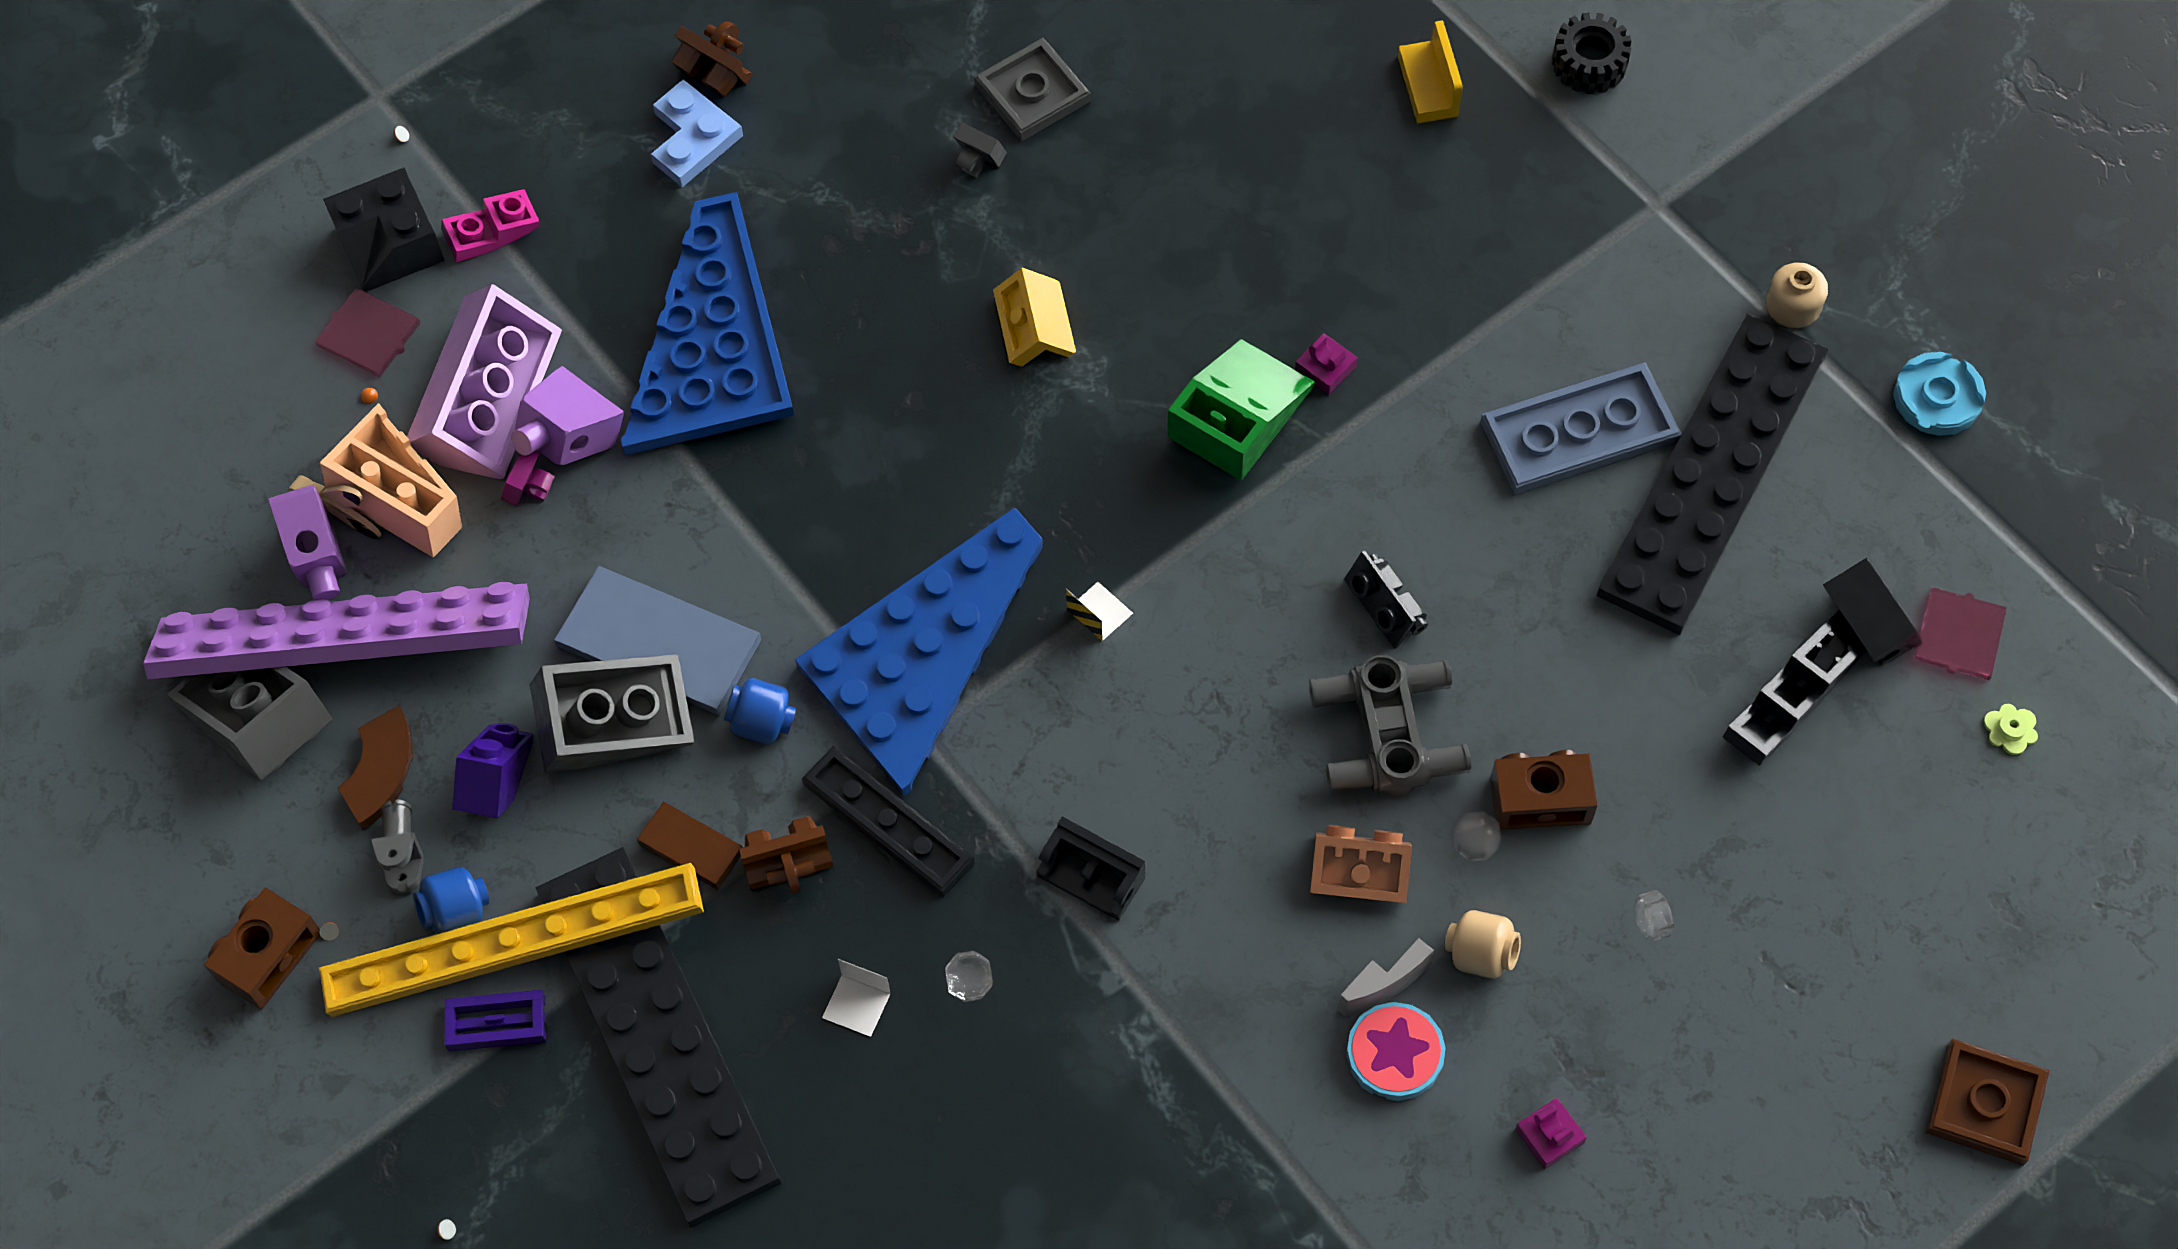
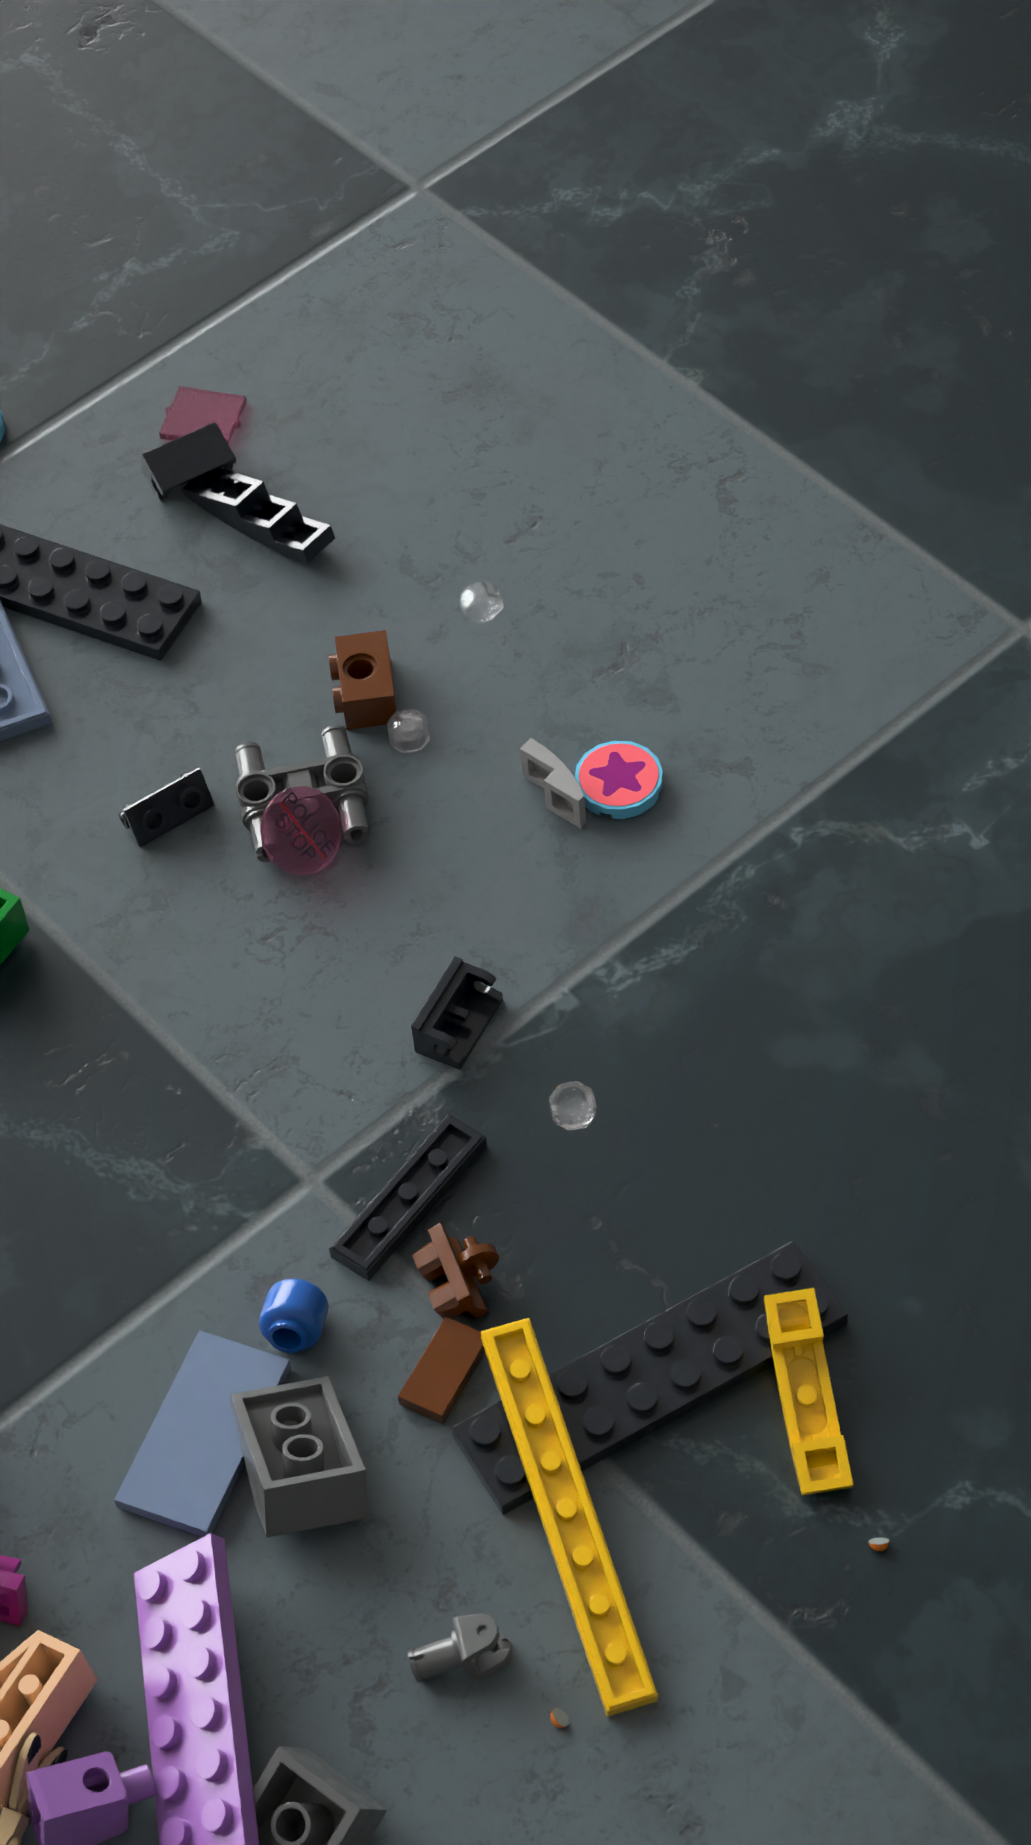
camera: 90 degrees left, 10 degrees down
reddish brown brick [204,887,320,1010] -> none
reddish brown tile [337,705,413,830] -> none
blue head [413,867,489,934] -> none
dark purple tile [445,990,546,1052] -> none
dark purple slope [452,723,534,818] -> none
blue wing [795,508,1043,797] -> none
white sticker [822,959,891,1037] -> none
white sticker [1066,582,1133,641] -> none
nougat bracket [1310,825,1412,903] -> none
tan head [1445,910,1521,979] -> none
magenta tile [1515,1098,1587,1170] -> none
reddish brown tile [1926,1038,2050,1166] -> none
yellowish green plant [1983,704,2038,755] -> none
none -> clear pink piece [260,786,342,876]
none -> yellow slope [764,1288,853,1496]

